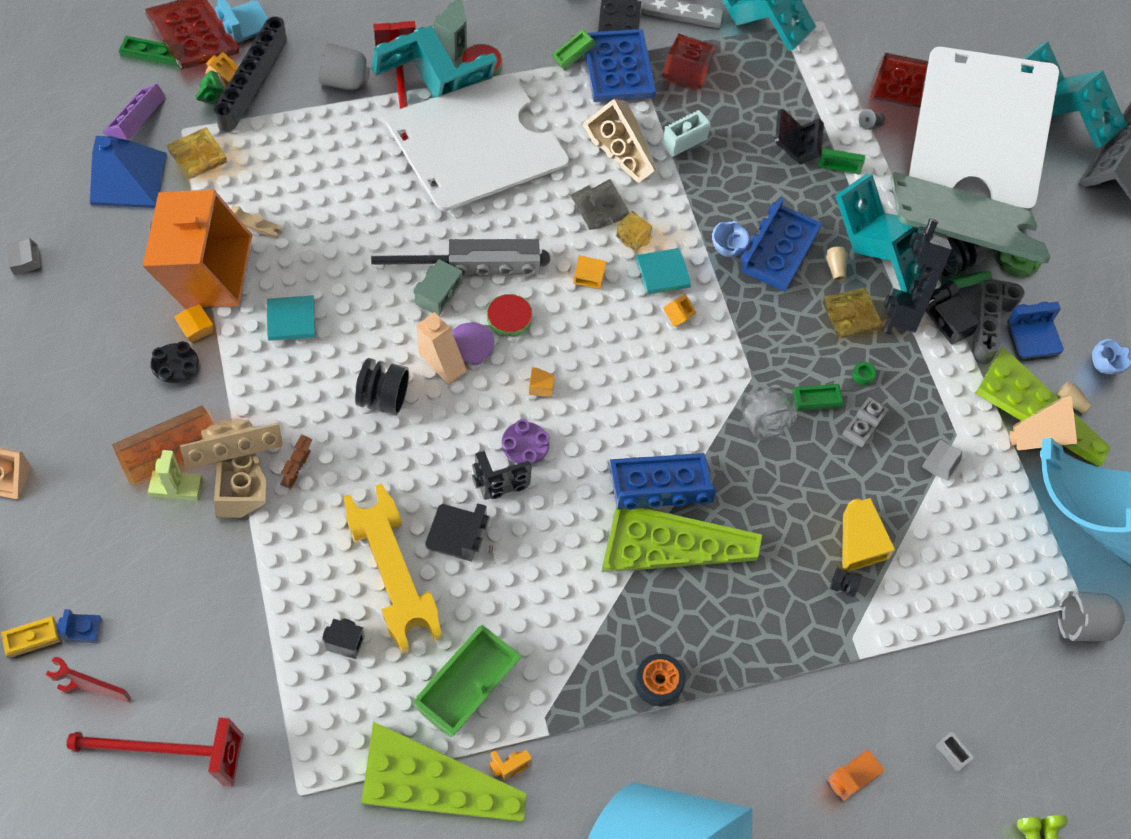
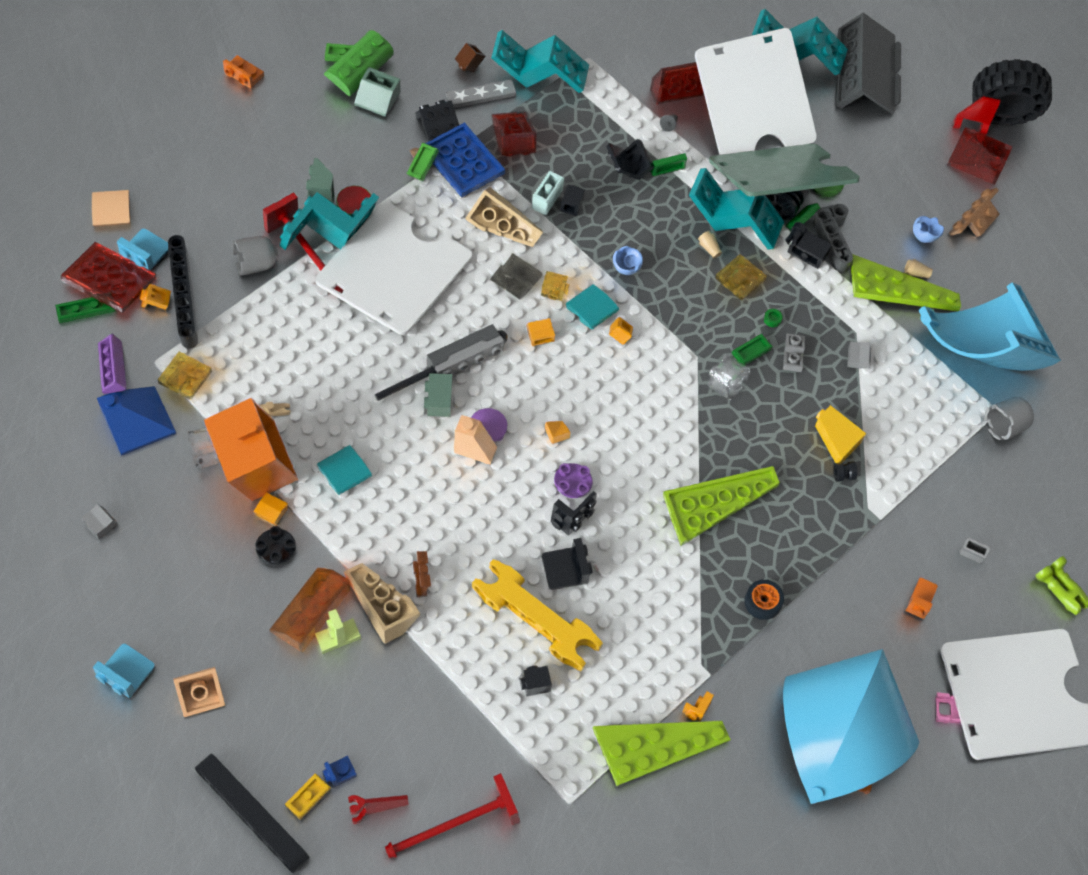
camera: 30 degrees left, 0 degrees up
tan bracket [180,419,283,469] -> none
green bracket [195,70,224,105] -> none
black wheel [355,358,409,416] -> none
bright green container [413,624,522,738] -> none
red tile [487,294,532,337] -> none
blue bracket [609,453,716,510] -> none
blue bracket [740,197,822,292] -> none
black brick [882,218,952,334] -> none
blue bracket [1007,301,1064,359] -> none
light nougat slope [1010,396,1077,450] -> none
none -> black brick [560,185,585,216]

